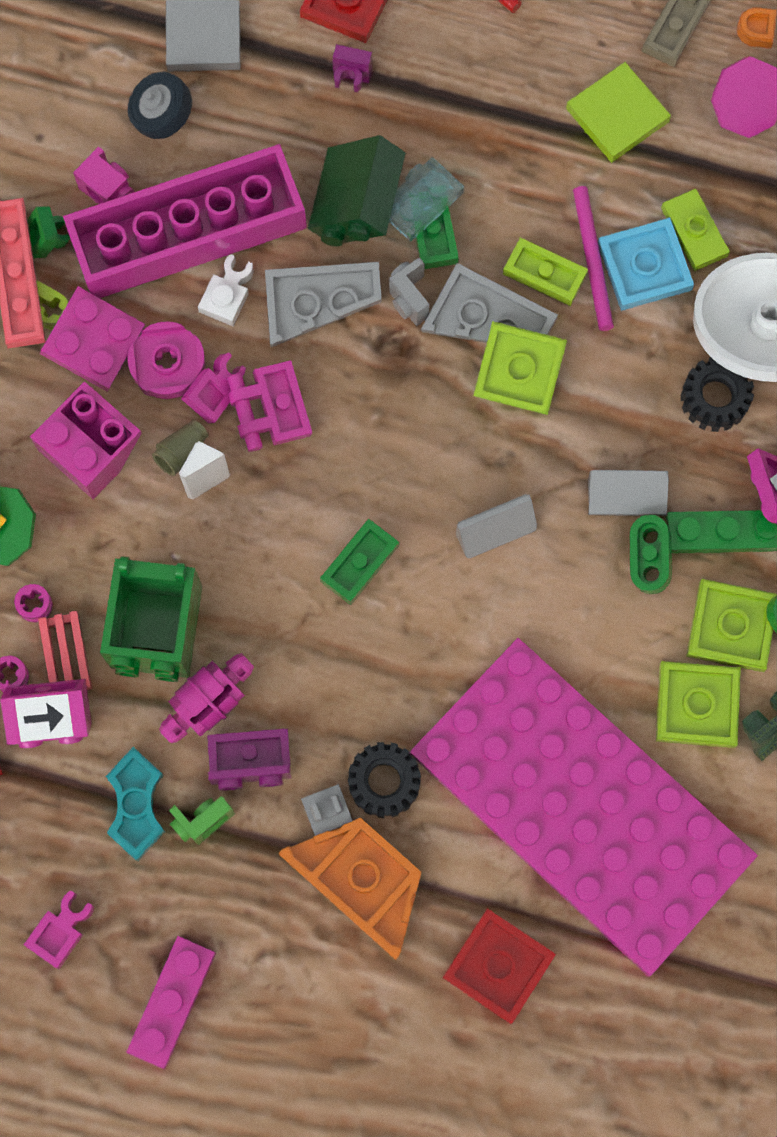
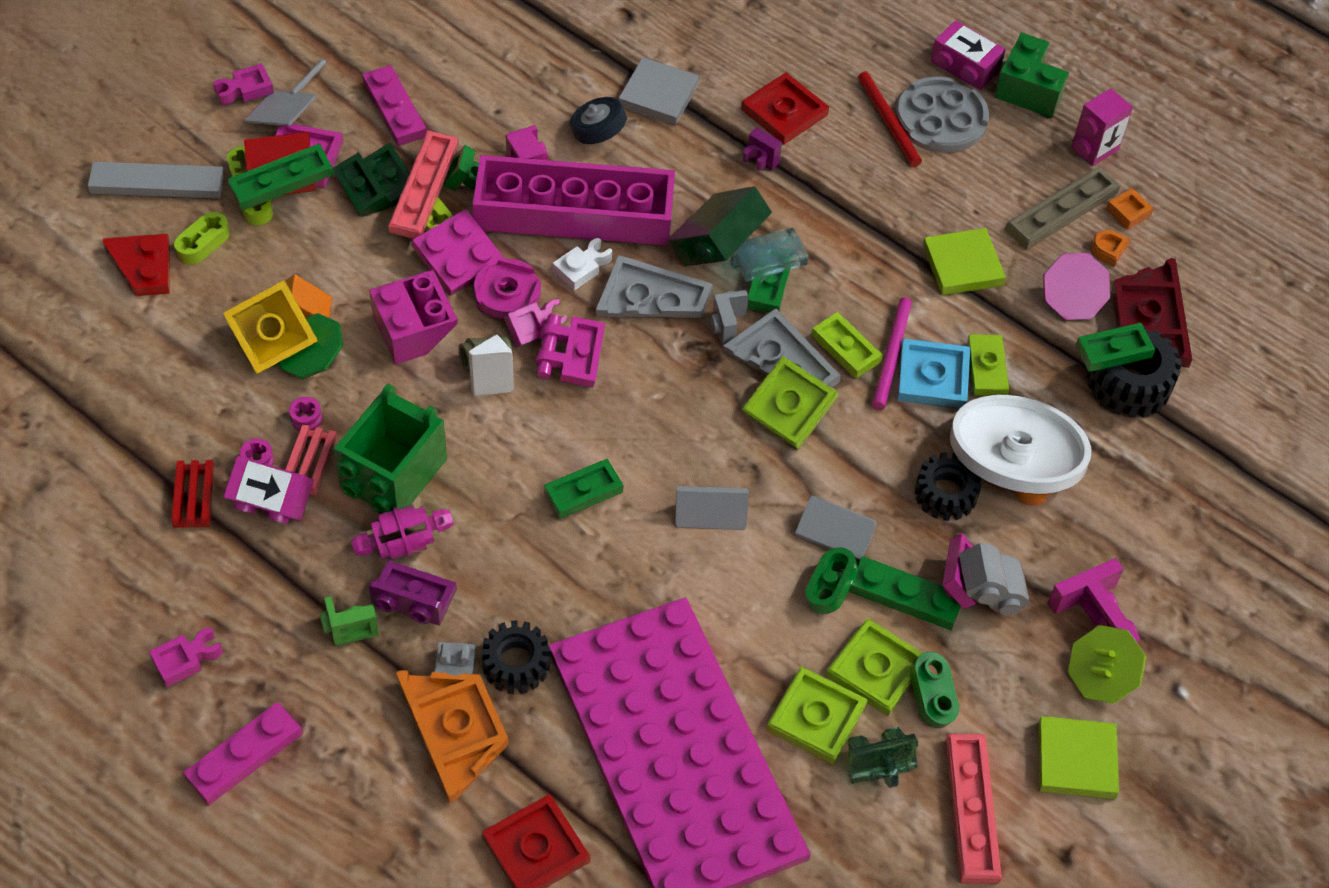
camera: 20 degrees right, 20 degrees down
teal tile [106,747,165,862] -> none

